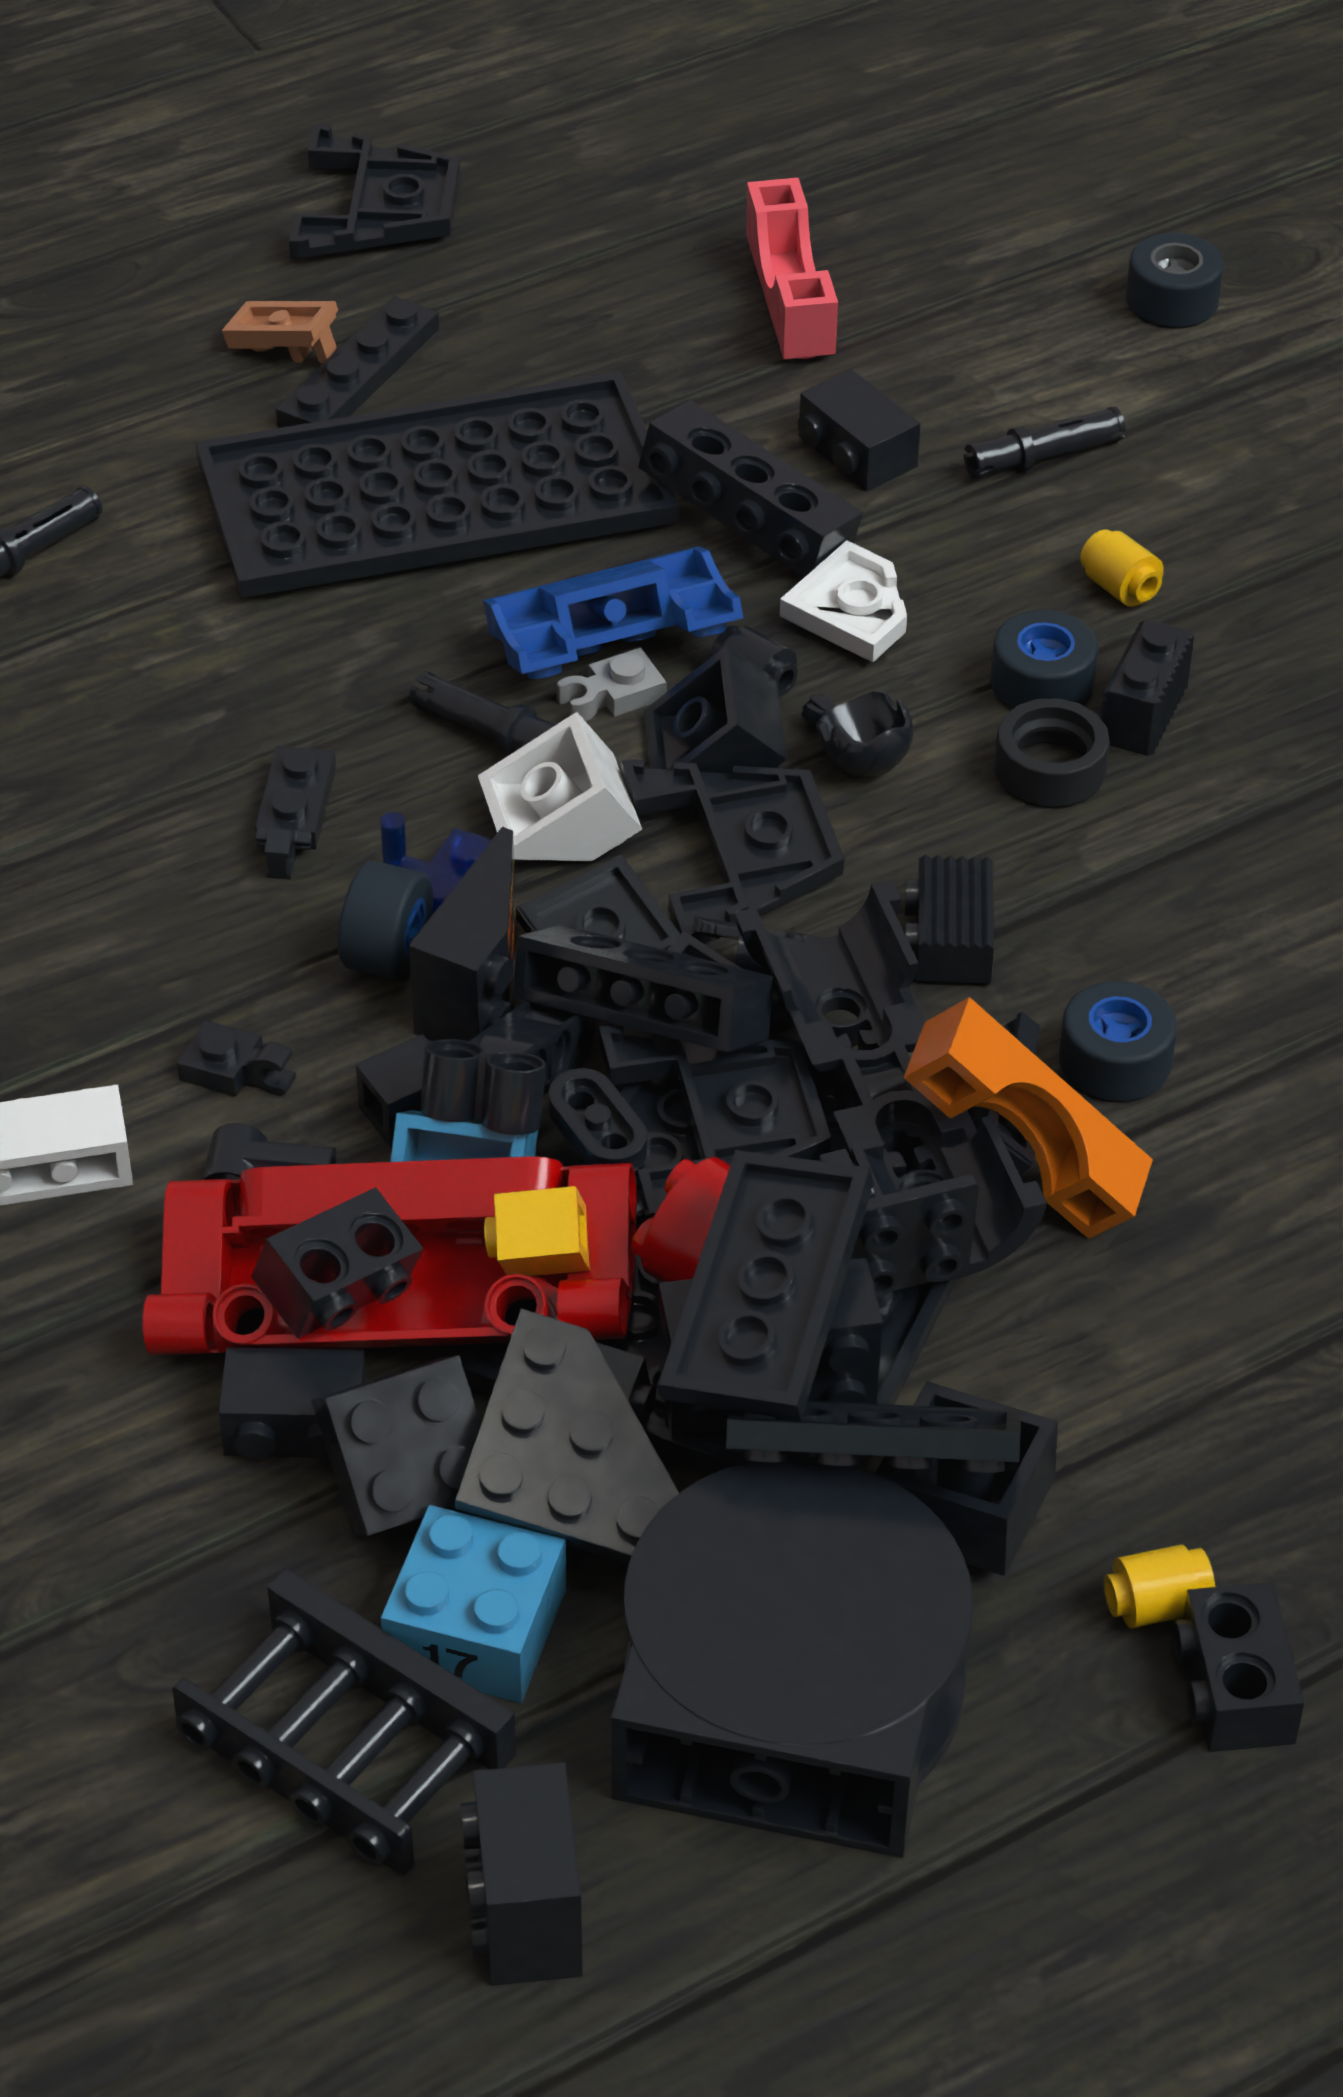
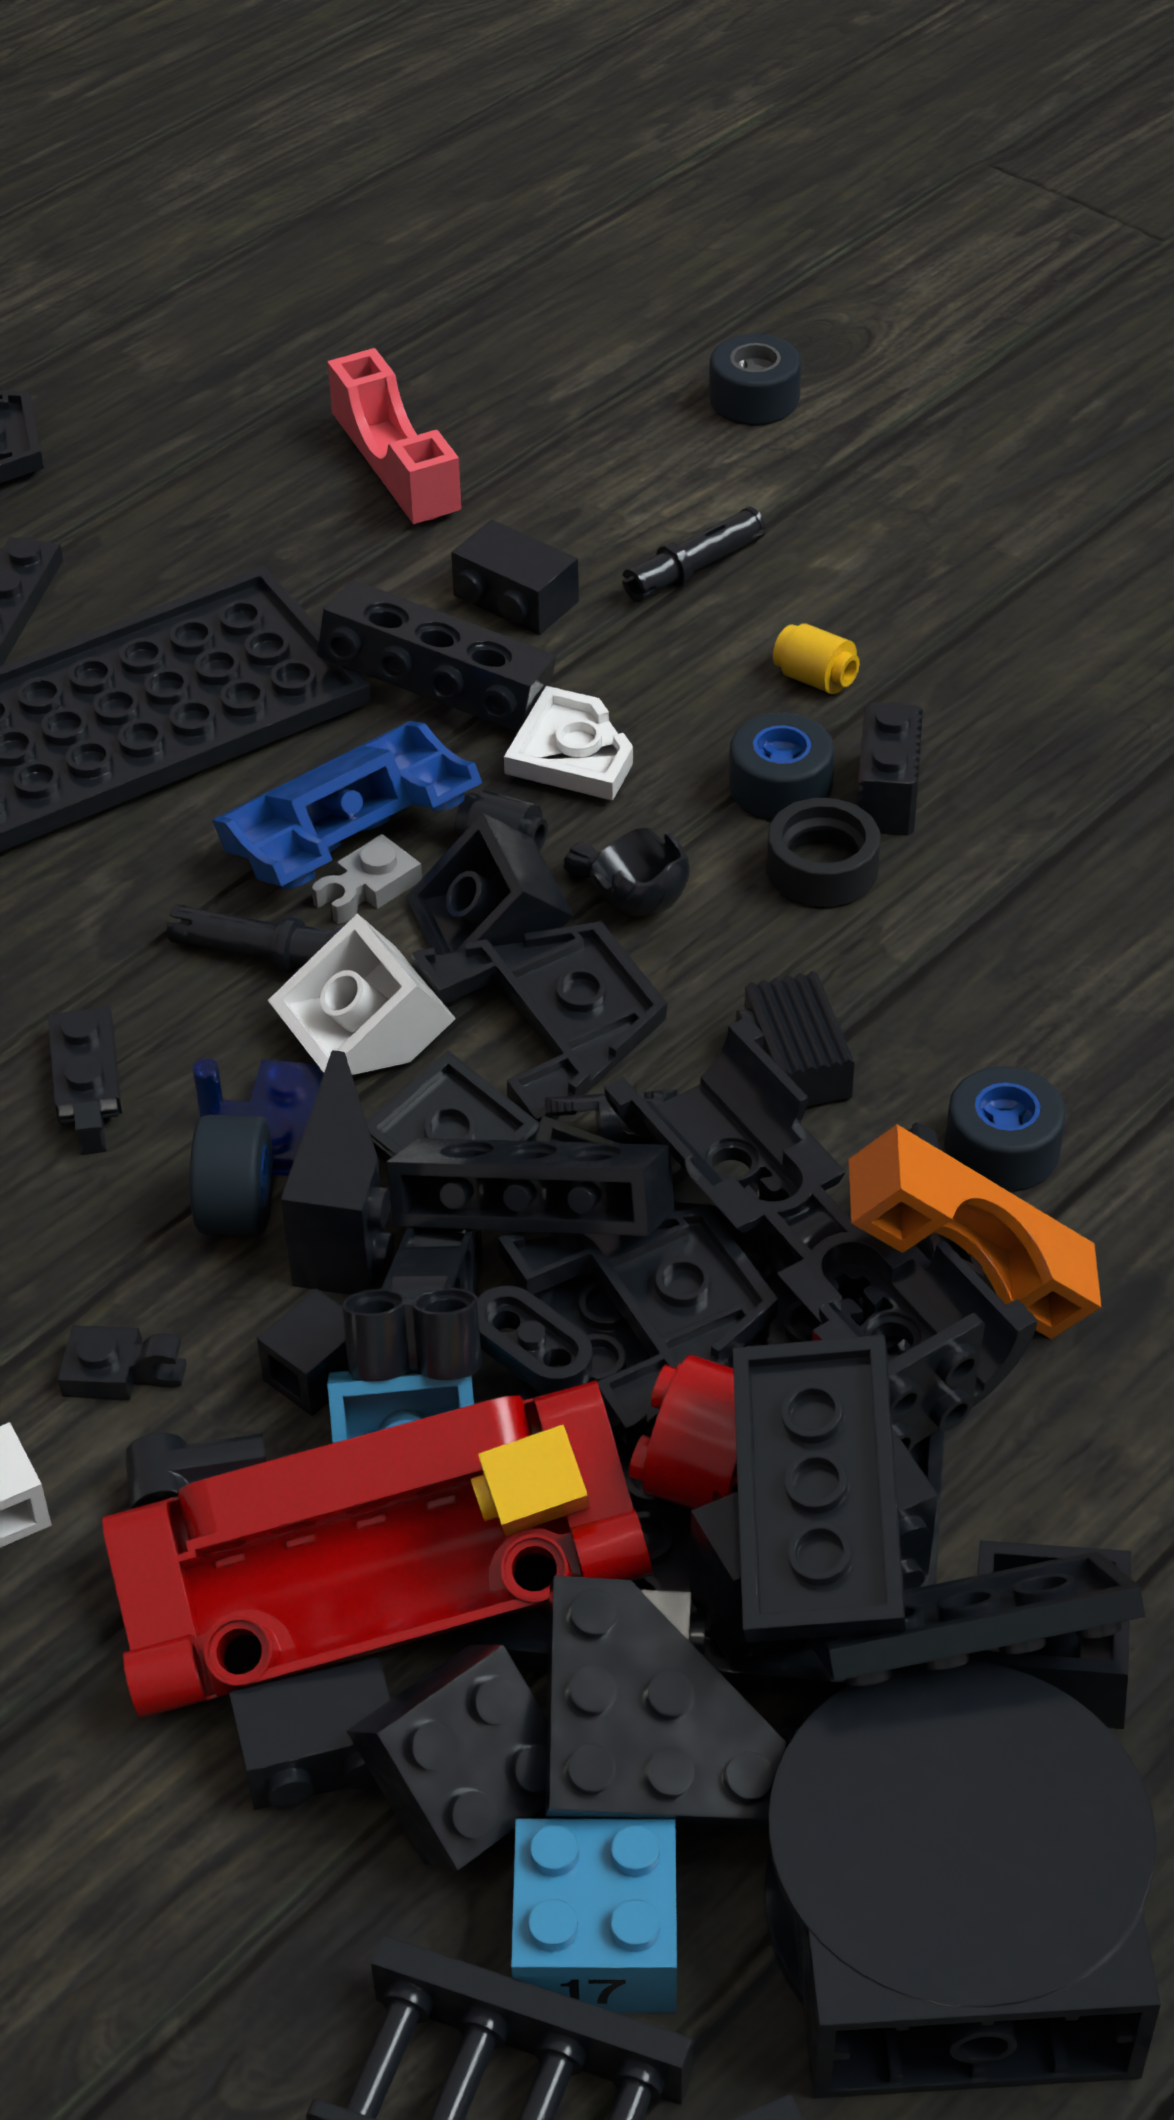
camera: 15 degrees left, 0 degrees up
black brick [251,1187,423,1338] -> none

